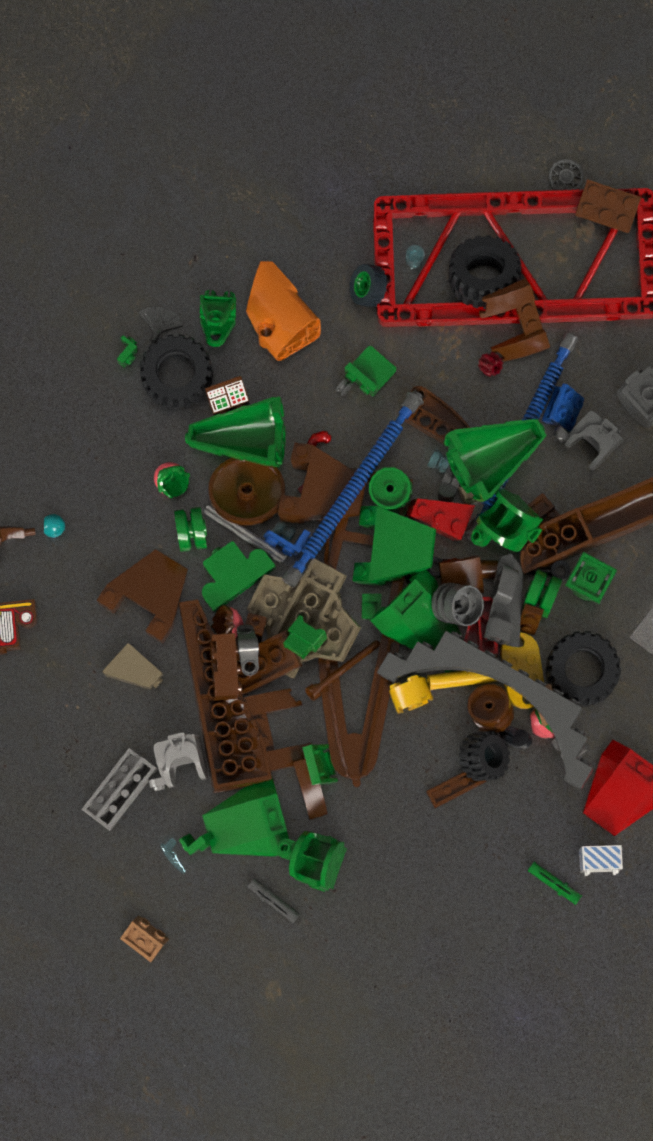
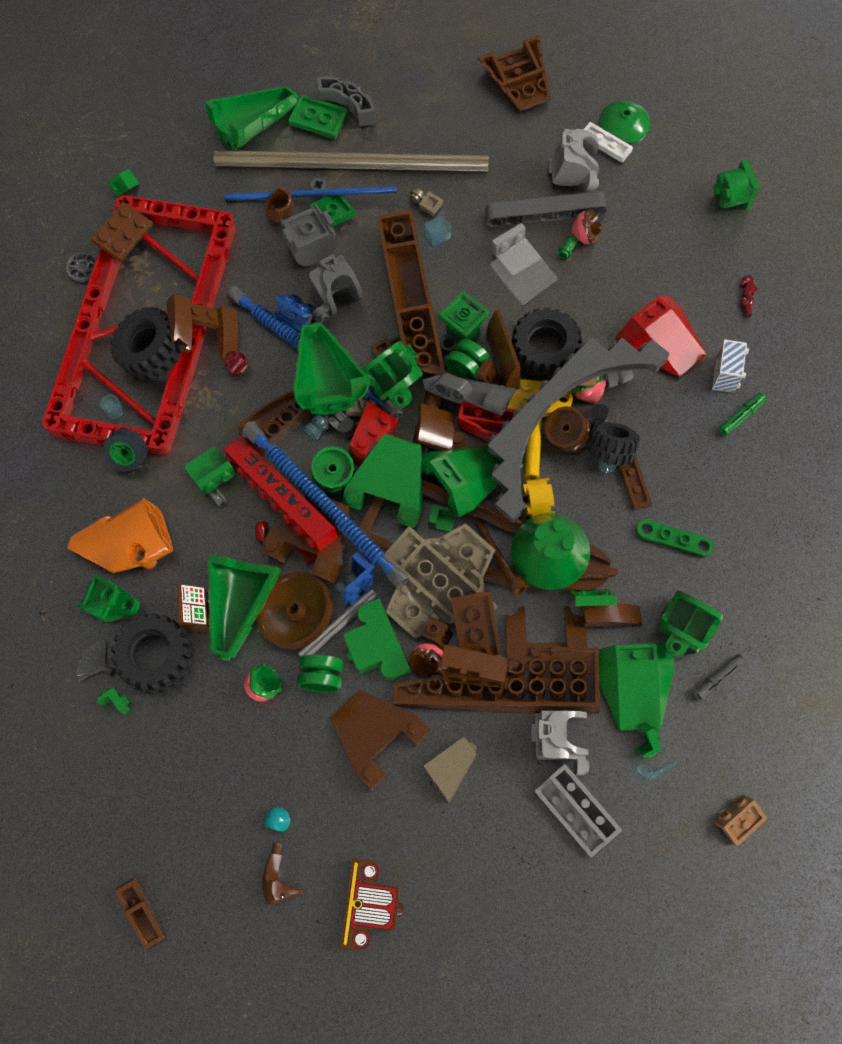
camera: 75 degrees left, 10 degrees down
dark grey piece [237,624,259,676] -> none
green piece [283,615,327,659] -> none
dark grey wheel [432,583,484,626] -> none
none -> red brick [224,436,338,552]
none -> reddish brown slope [486,309,520,390]
none -> green cone [511,513,590,590]
none -> green plate [636,520,714,557]

